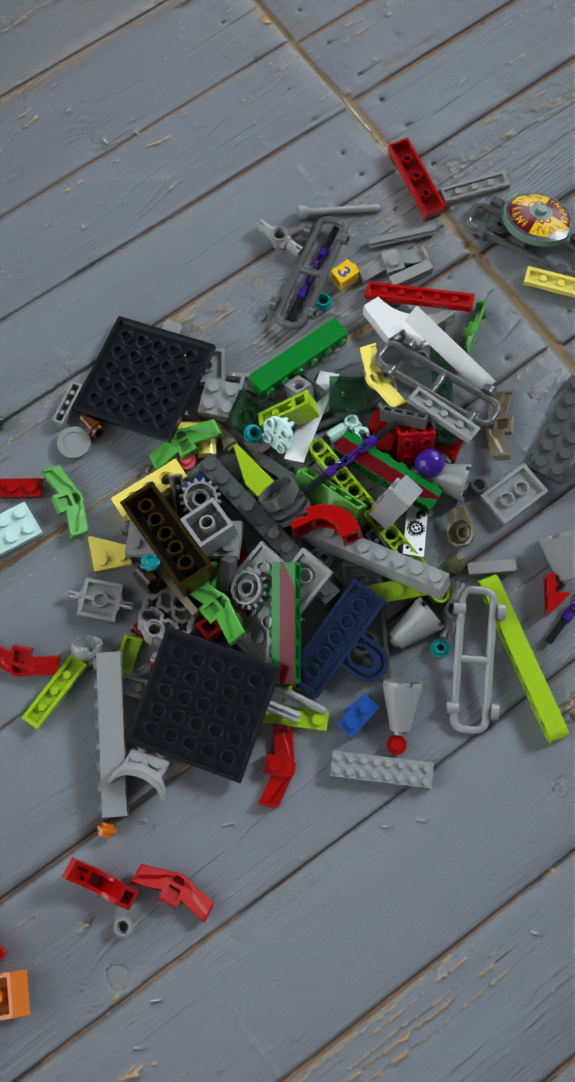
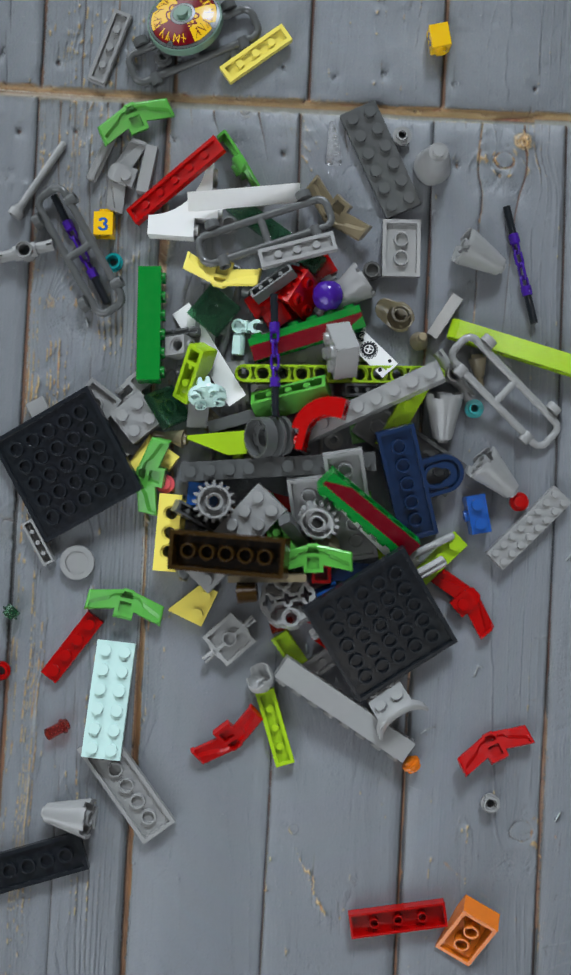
camera: 50 degrees left, 15 degrees up
red arch [62,857,139,910] -> none
reddish brown cone [79,414,106,439] -> none
teal plate [140,554,160,571] -> none
light grey brick [180,497,238,557] -> none
teal plate [244,424,262,443] -> none
red piece [388,137,446,220] -> none
red slope [543,573,571,615] -> none
none -> bright green plate [97,98,175,147]
none -> dark tan cone [468,353,487,386]

